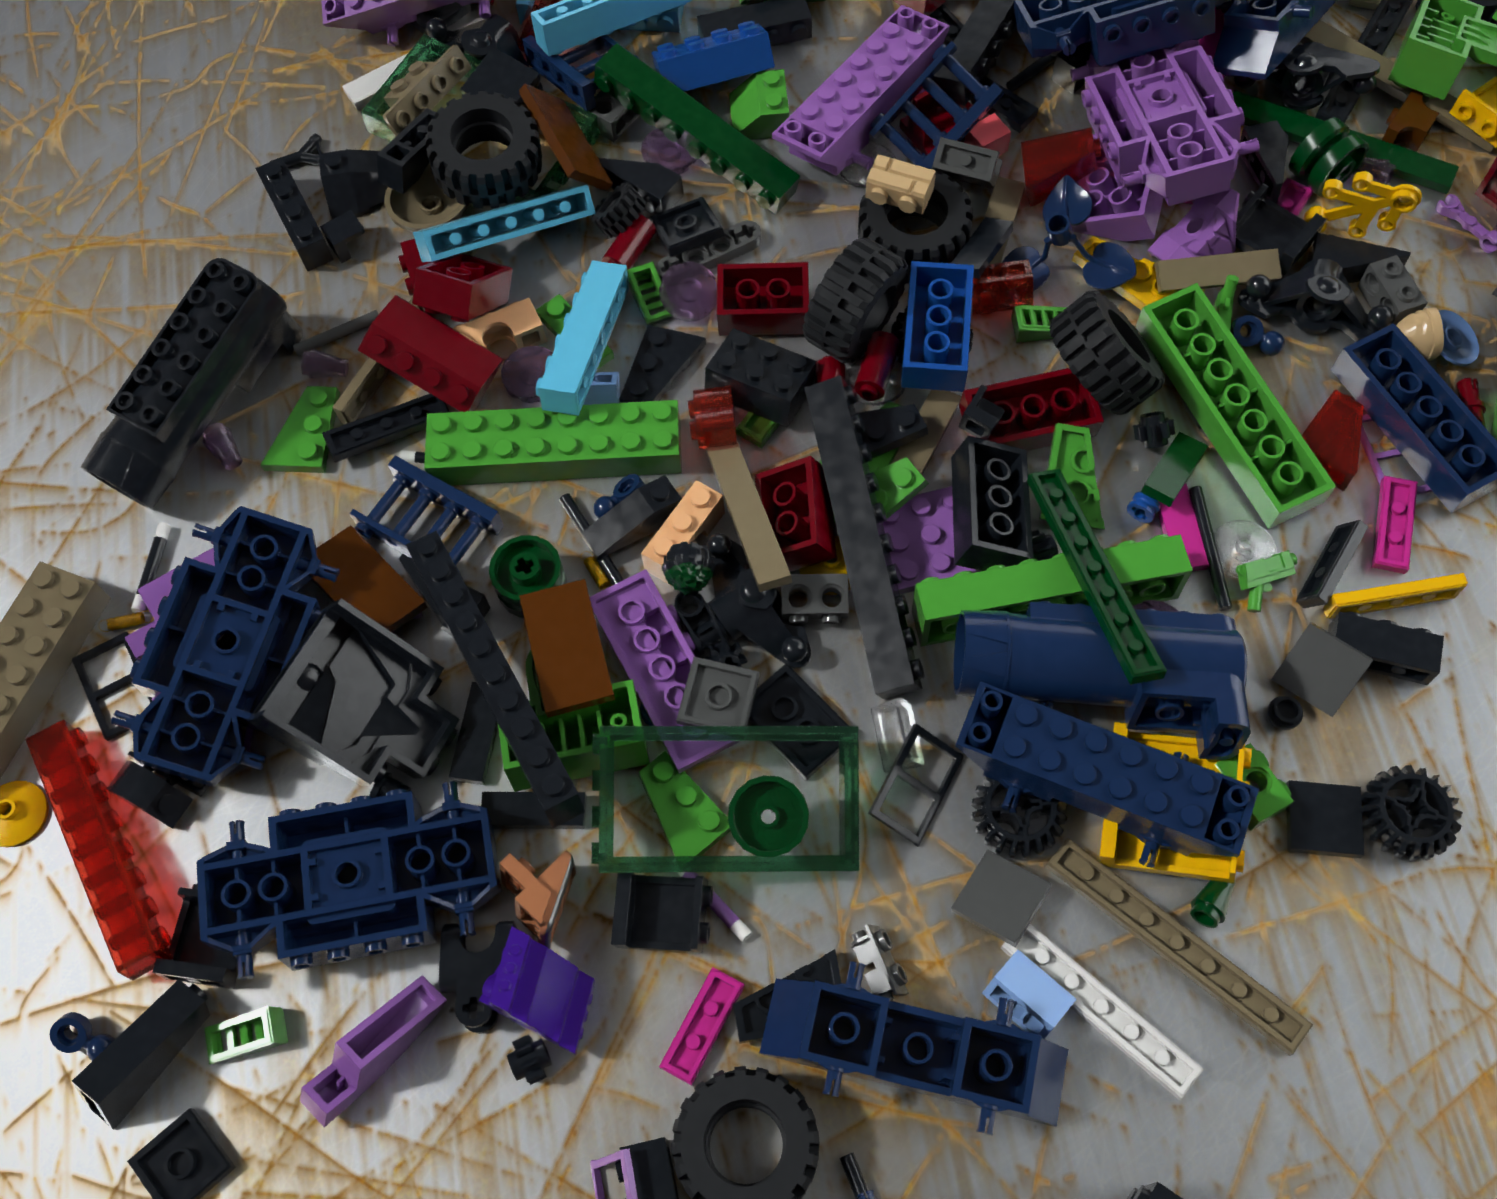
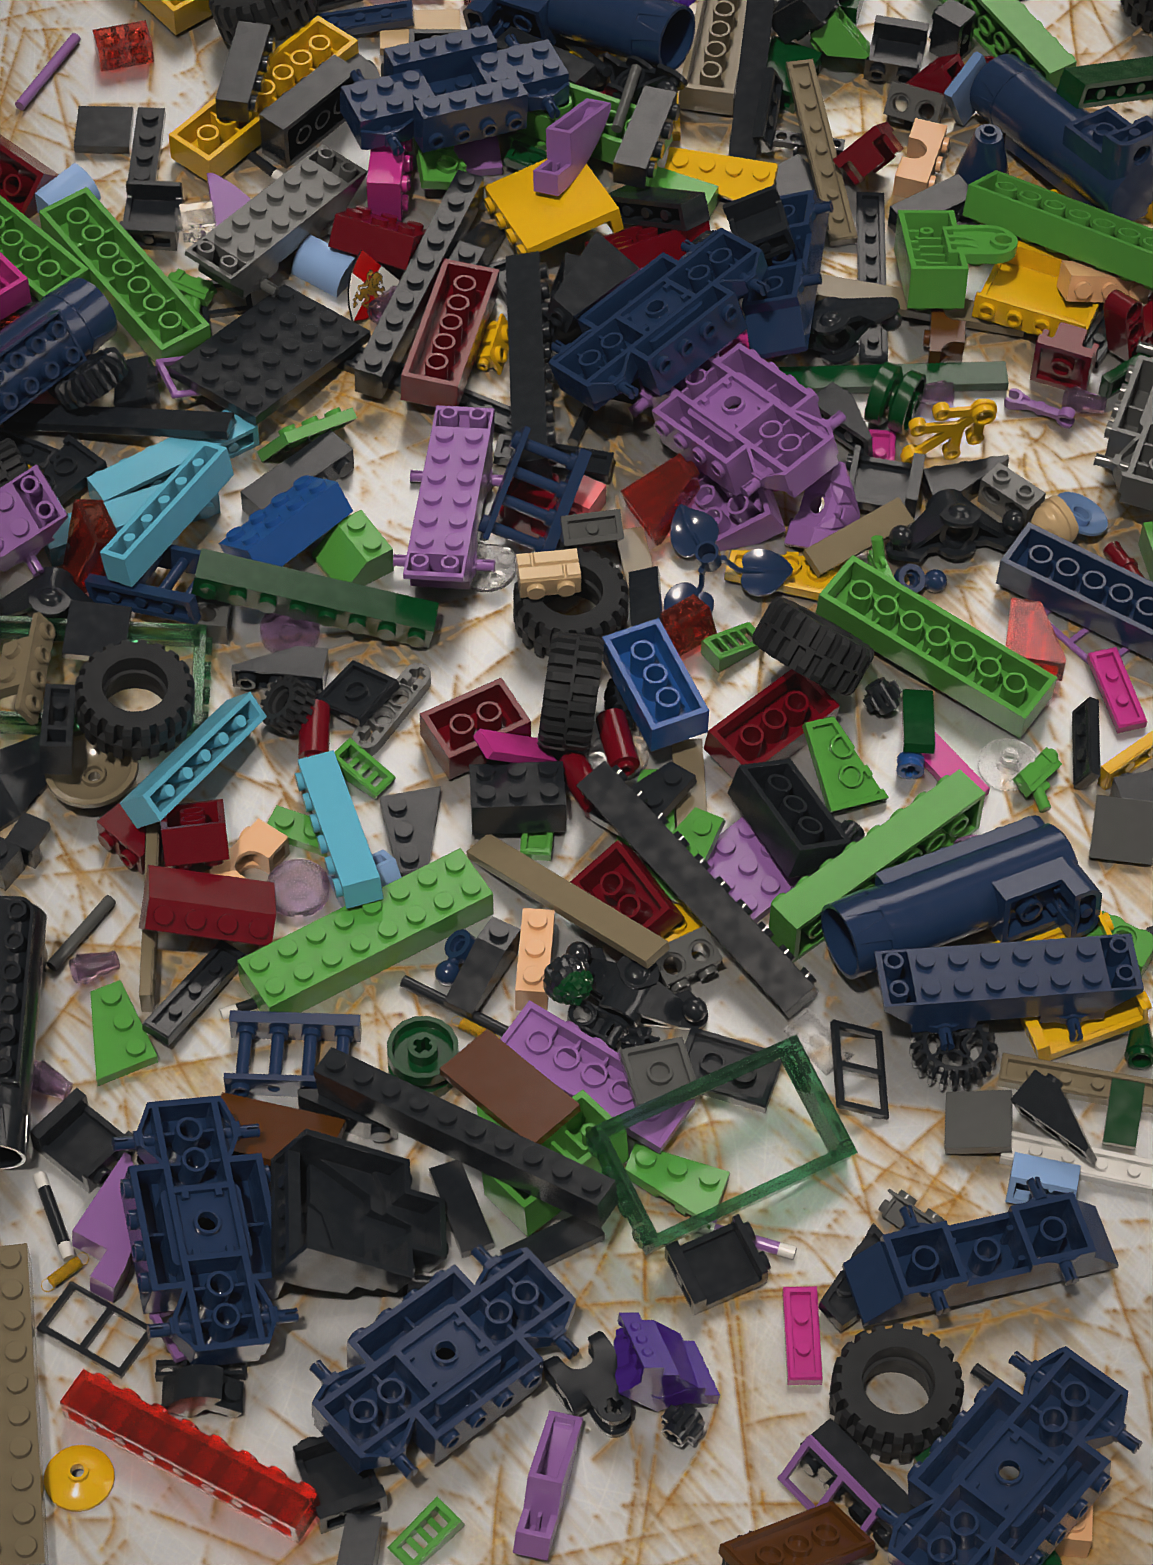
camera: 35 degrees left, 10 degrees down
nougat piece [499,851,576,949] -> none
reddish brown tile [519,84,613,191] -> none
clear purple tile [659,261,717,322] -> none
clear red brick [688,385,737,449] -> none
dark green wheel [728,775,809,858] -> none
black panel [958,384,1004,440] -> none
dark green tile [1027,469,1167,685] -> none
black bar [1189,486,1232,611] -> none
black plate [1267,696,1303,730] -> none
none -> black panel [30,1088,135,1194]
none -> dark pink tile [473,729,557,763]
none -> black slope [1010,1069,1097,1164]
none -> dark green tile [1102,1078,1145,1150]

